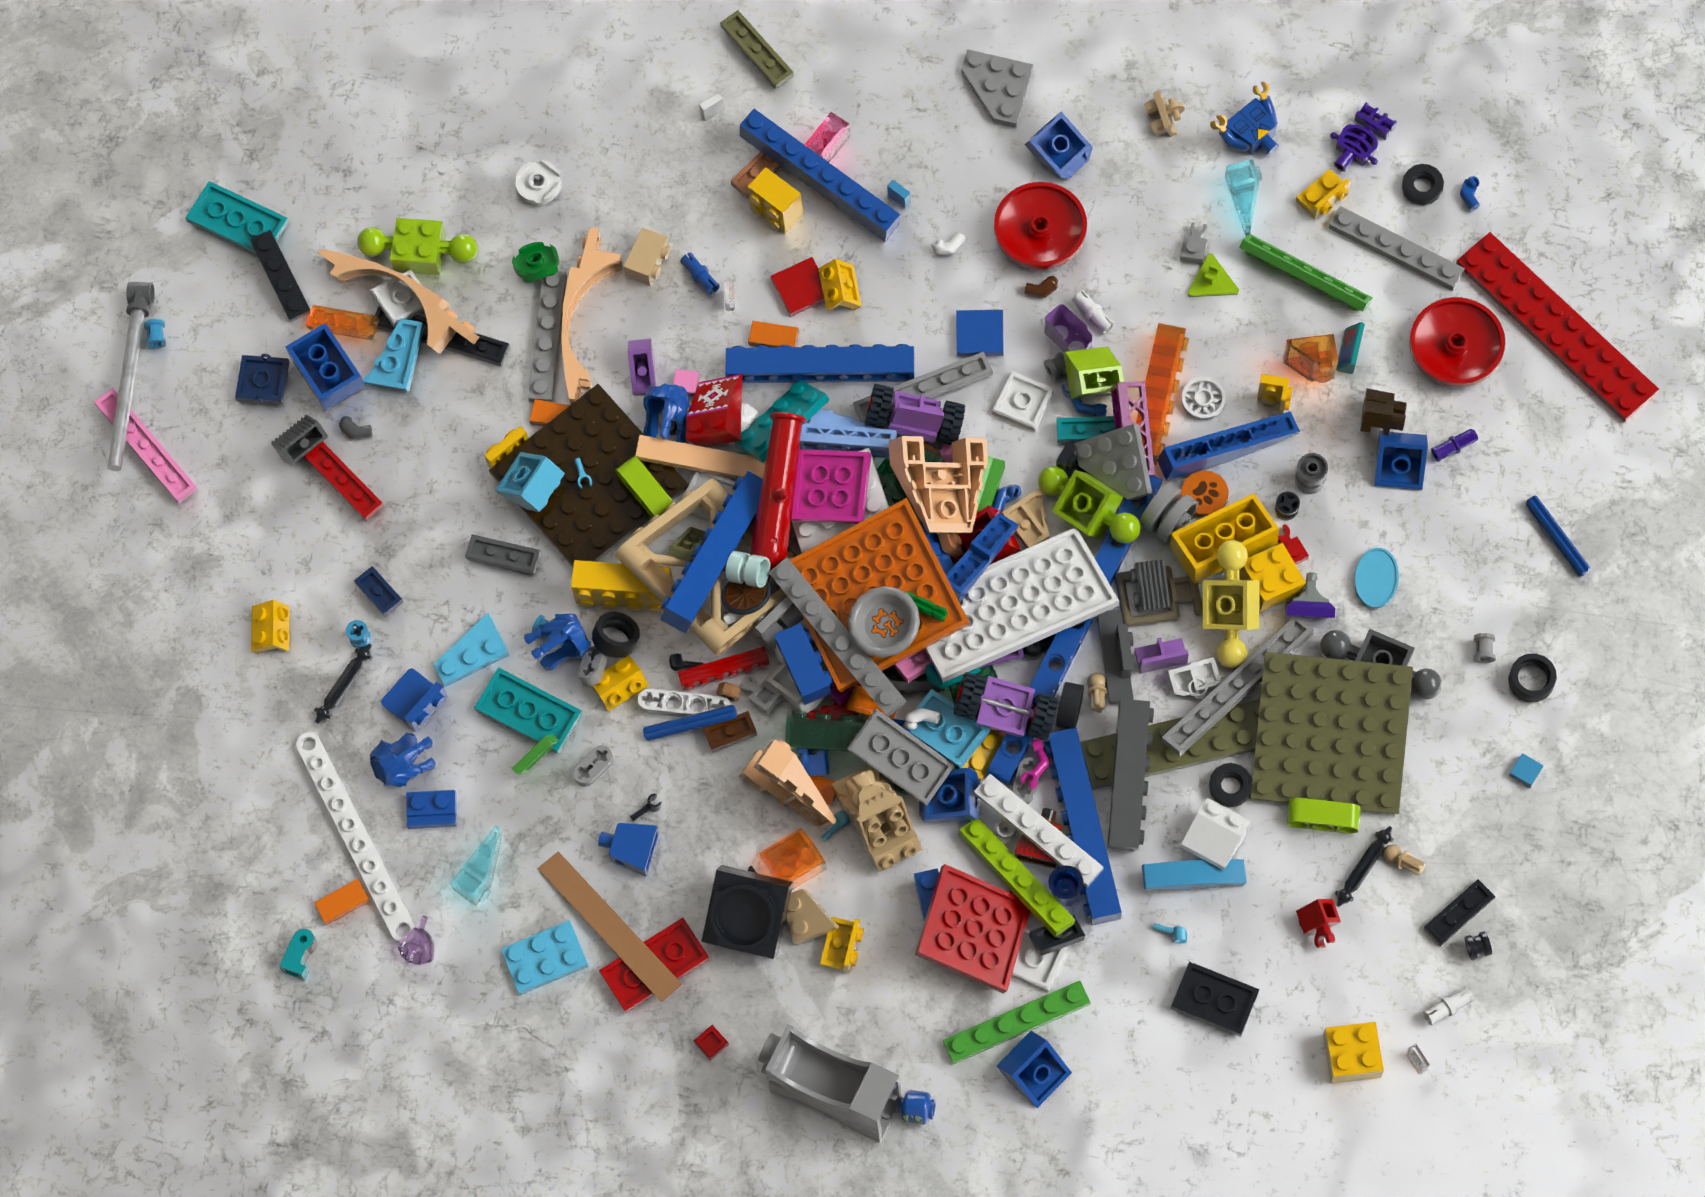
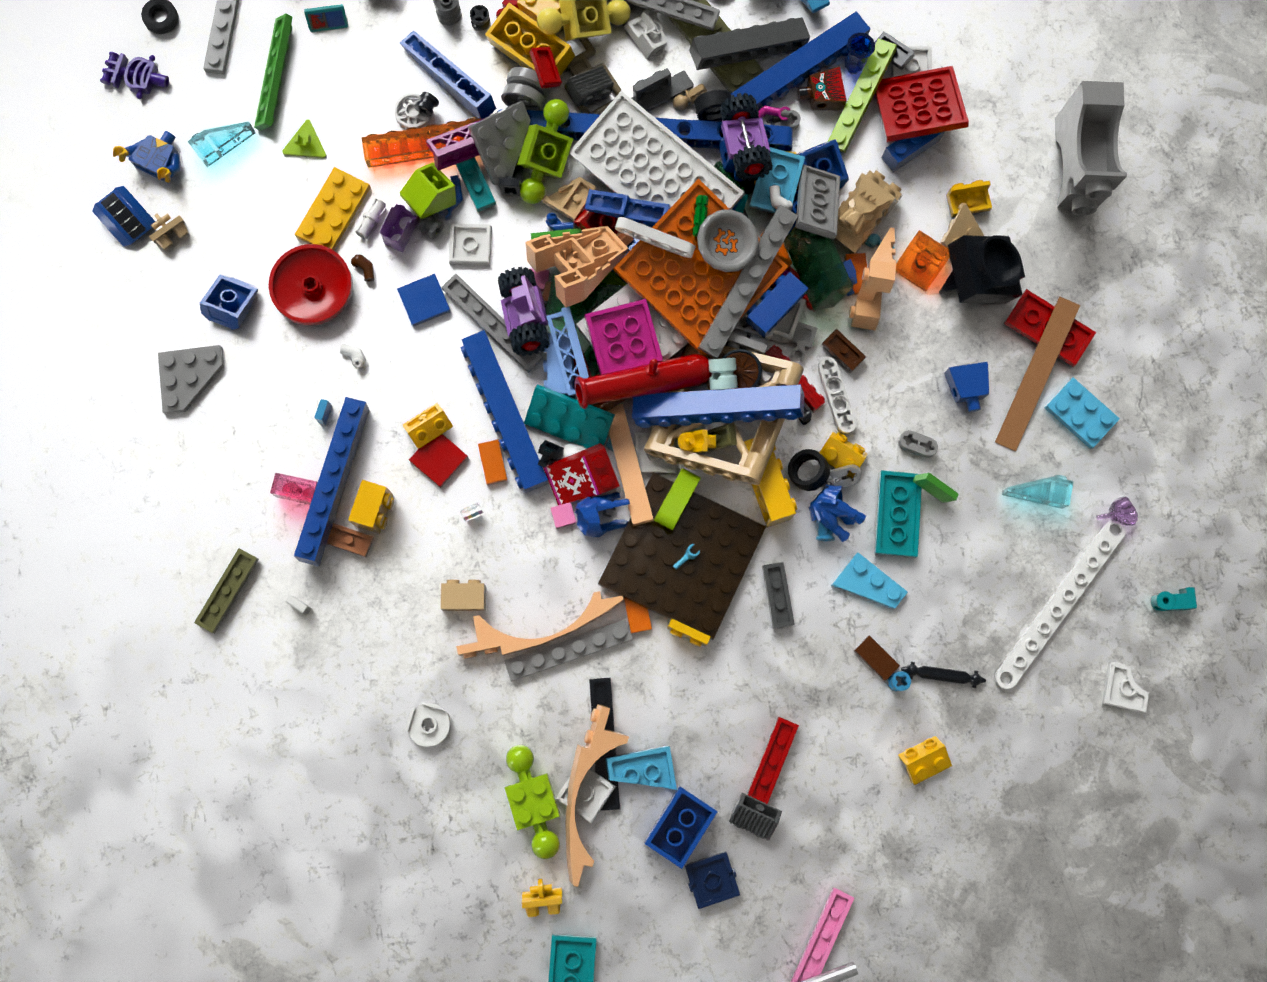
camera: 125 degrees left, 10 degrees up
black plate [249,230,311,322] -> none
clear orange plate [306,305,379,341] -> none
orange tile [314,879,370,925] -> none
dark grey arm [339,416,373,439] -> none
dark blue plate [354,566,403,617] -> none
blue piece [370,732,436,788] -> none
blue bracket [381,668,448,732] -> none
blue plate [406,790,457,829] -> none
medium azure slope [495,452,565,512] -> none
green plate [512,242,559,283] -> none
medium lavender slope [628,338,656,394] -> none
black hand [630,793,662,821] -> none
blue axle [643,705,737,741] -> none
blue pin [680,252,720,295] -> none
red tile [693,1024,729,1061] -> none
medium nougat tile [716,682,741,702] -> none
blue head [898,1090,936,1125] -> none
bright green plate [943,980,1091,1065] -> none
white plate [974,774,1103,887] -> none
white plate [991,818,1020,845] -> none
blue slope [996,1031,1072,1108] -> none
medium lavender panel [1134,638,1189,674] -> none
light grey plate [1180,222,1208,264] -> none
orange tile [1181,470,1229,517] -> none
yellow bracket [1257,374,1293,415] -> none
clear orange slope [1283,334,1338,383] -> none
yellow bracket [1296,169,1350,219] -> none
none -> blue slope [92,186,155,247]
none -> yellow plate [294,167,371,250]
none -> black wheel [414,91,439,117]
none -> yellow hips [521,879,562,917]
none -> red tile [530,46,562,88]
none -> black plate [538,440,564,468]
none -> white beam [615,217,696,258]
none -> yellow hips [678,430,716,453]
none -> reddish brown tile [854,635,900,681]
none -> white tile [1102,662,1150,714]

